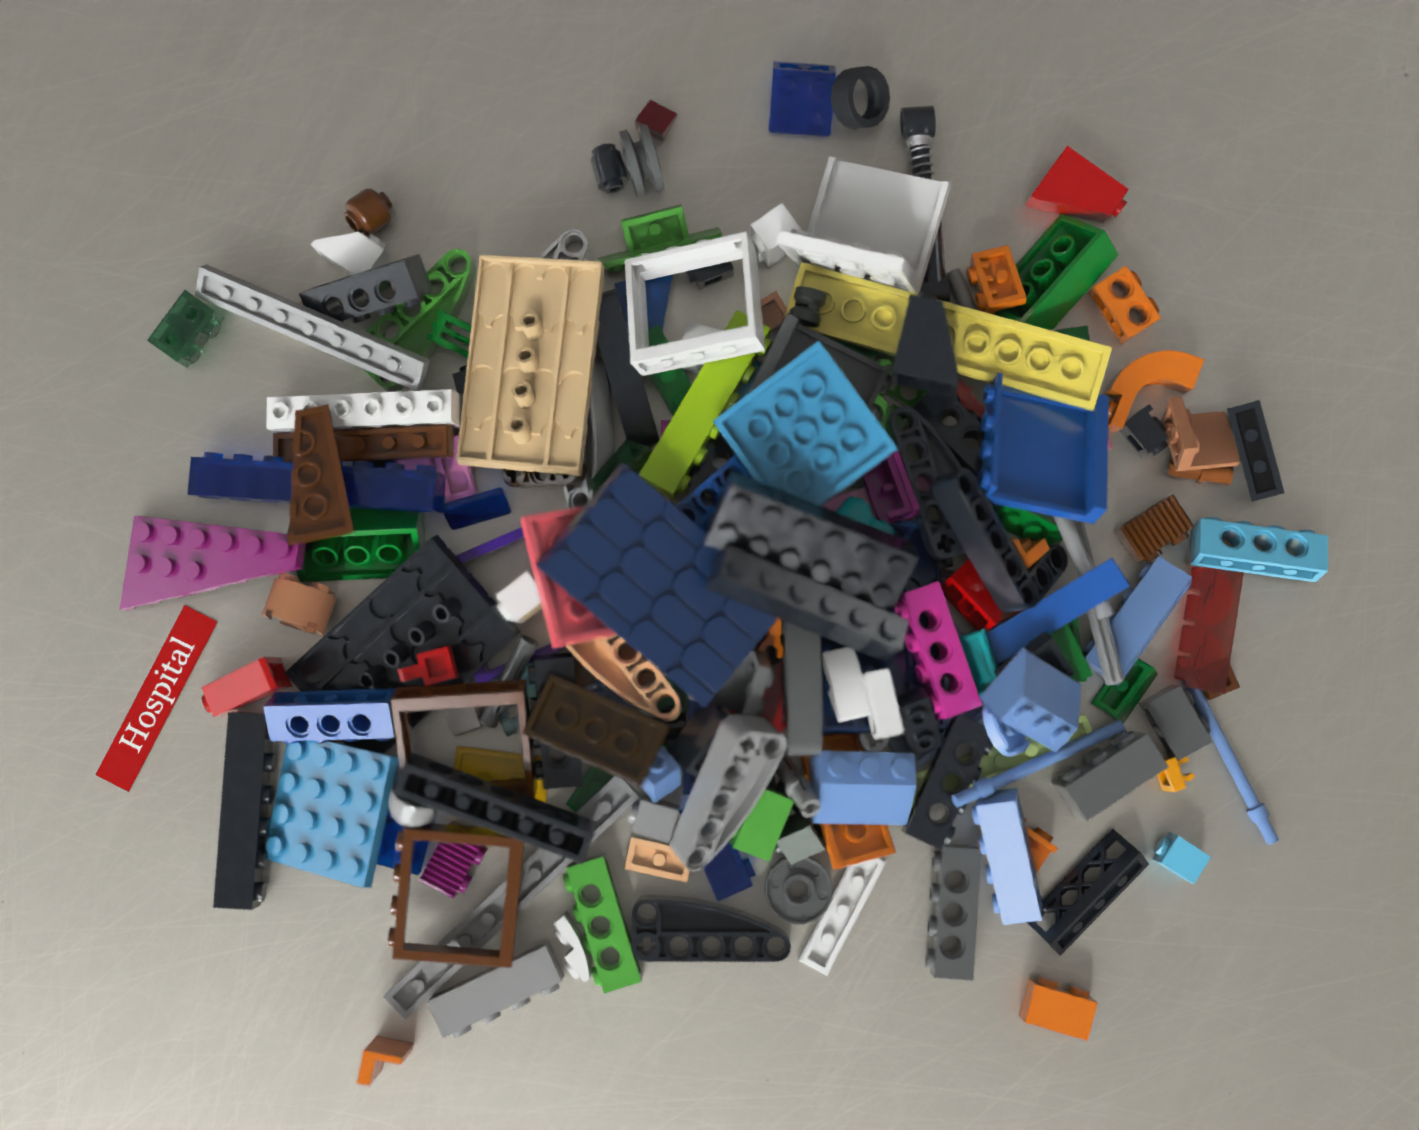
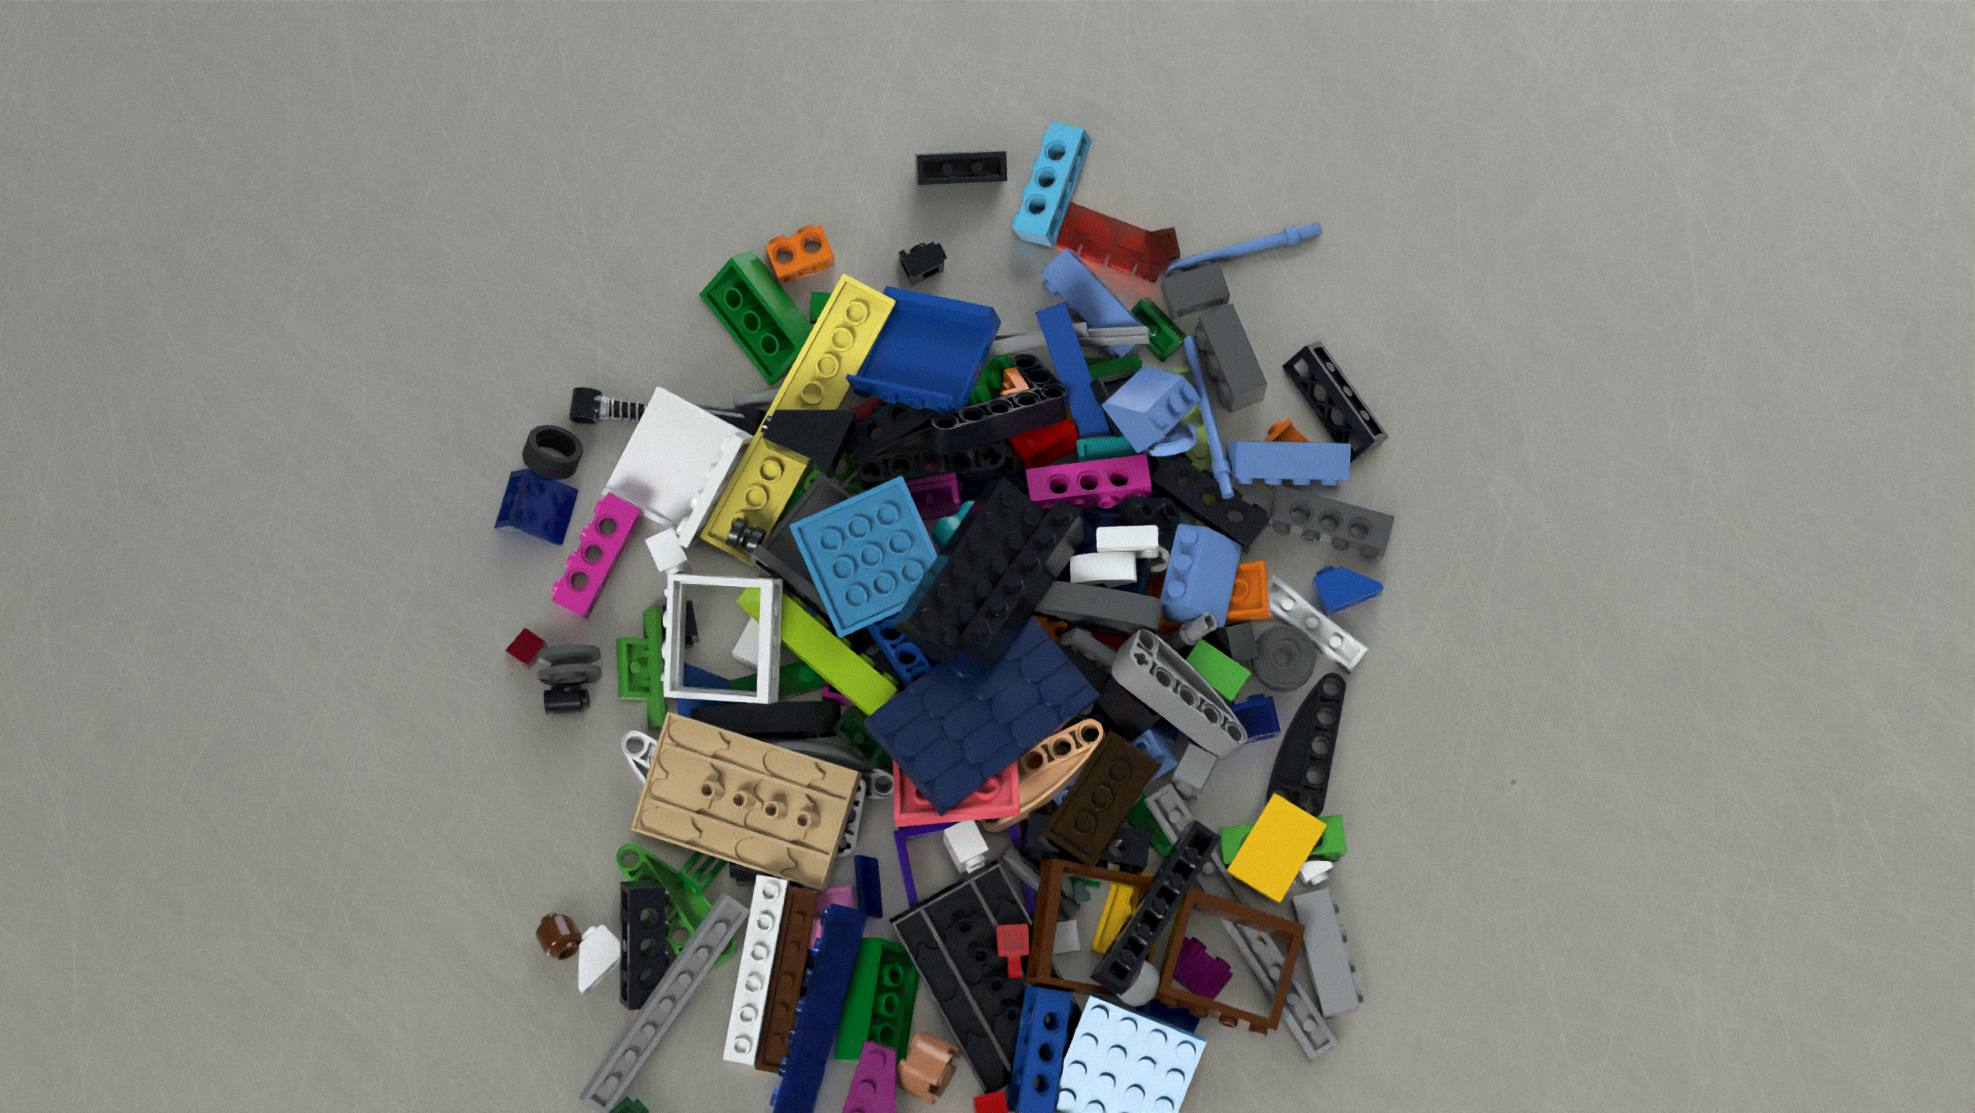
camera: 80 degrees left, 10 degrees down
reddish brown wing [287,404,355,546] -> none
orange panel [357,1036,414,1086] -> none
light nougat plate [624,836,690,883] -> none
nougat plate [761,291,787,333] -> none
orange bracket [966,245,1027,315] -> none
orange brick [1019,976,1098,1041] -> none
red slope [1025,146,1129,223] -> none
orange arch [1103,350,1205,433] -> none
reddish brown brick [1114,494,1194,563] -> none
medium azure brick [1153,832,1211,884] -> none
light orange tile [1157,757,1195,792] -> none
nougat bracket [1161,396,1240,472] -> none
dark orange axle [1167,458,1234,485] -> none
none -> dark pink brick [551,493,644,619]
none -> yellow tile [1226,793,1327,904]
none -> blue slope [1311,566,1384,616]

